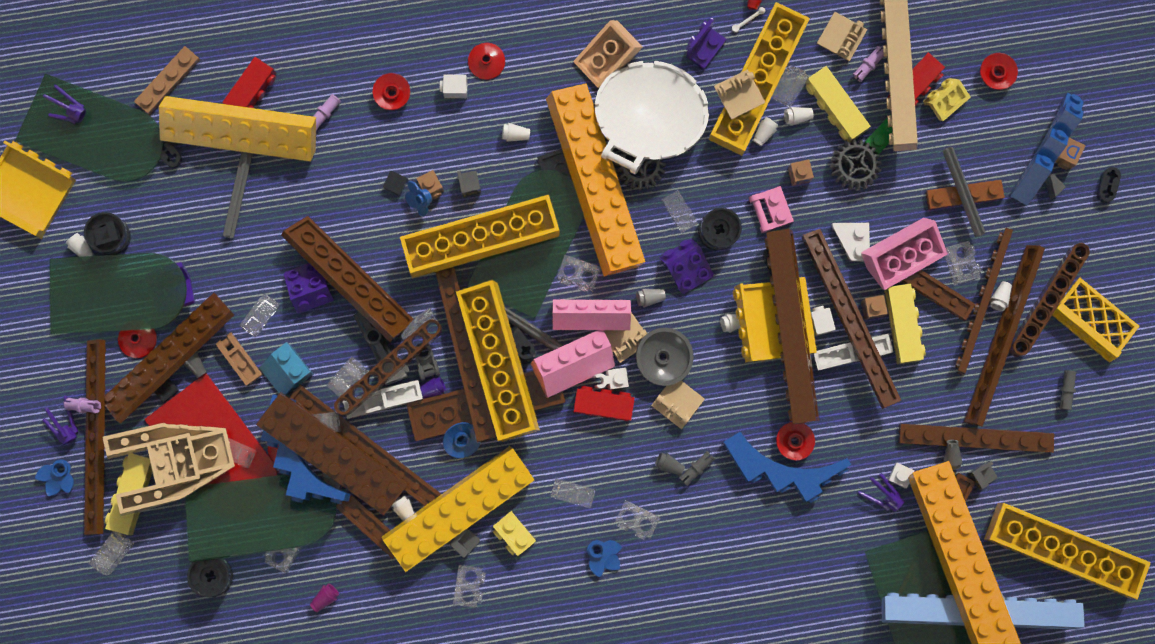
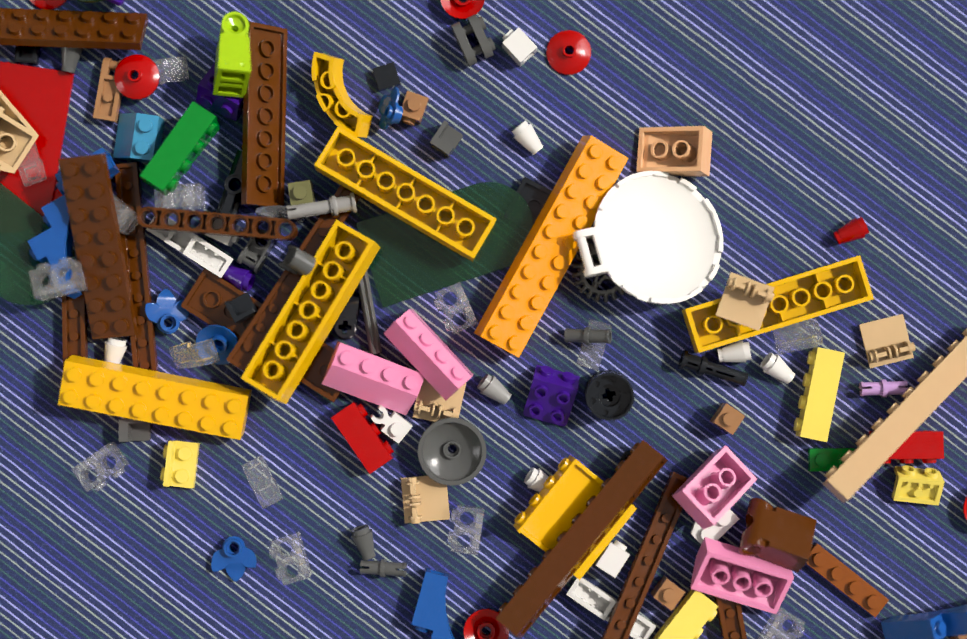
camera: 50 degrees right, 5 degrees up
dark purple bracket [686,17,727,70] -> none
white hinge [732,7,765,33] -> none
bright pink plate [749,186,794,233] -> none
dark grey gear [830,139,882,191] -> none
dark grey axle [943,147,985,237] -> none
none -> clear brick [29,257,87,301]
none -> red dish [114,54,160,100]
none -> green wedge [140,102,220,196]
none -> blue plate [145,288,190,334]
none -> clear slope [169,338,220,369]
none -> lime piece [213,12,251,98]
none -> black panel [224,292,258,324]
none -> dark grey piece [278,245,316,276]
none -> light grey pin [286,192,357,220]
none -> olive brick [287,180,316,205]
none -> yellow brick [311,52,373,138]
none -> clear brick [447,504,484,555]
none -> dark grey brick [450,14,496,67]
none -> dark grey pin [564,327,612,345]
none -> bright pink brick [672,445,757,529]
none -> black pin [678,350,748,387]
none -> reddish brown piece [738,498,817,572]

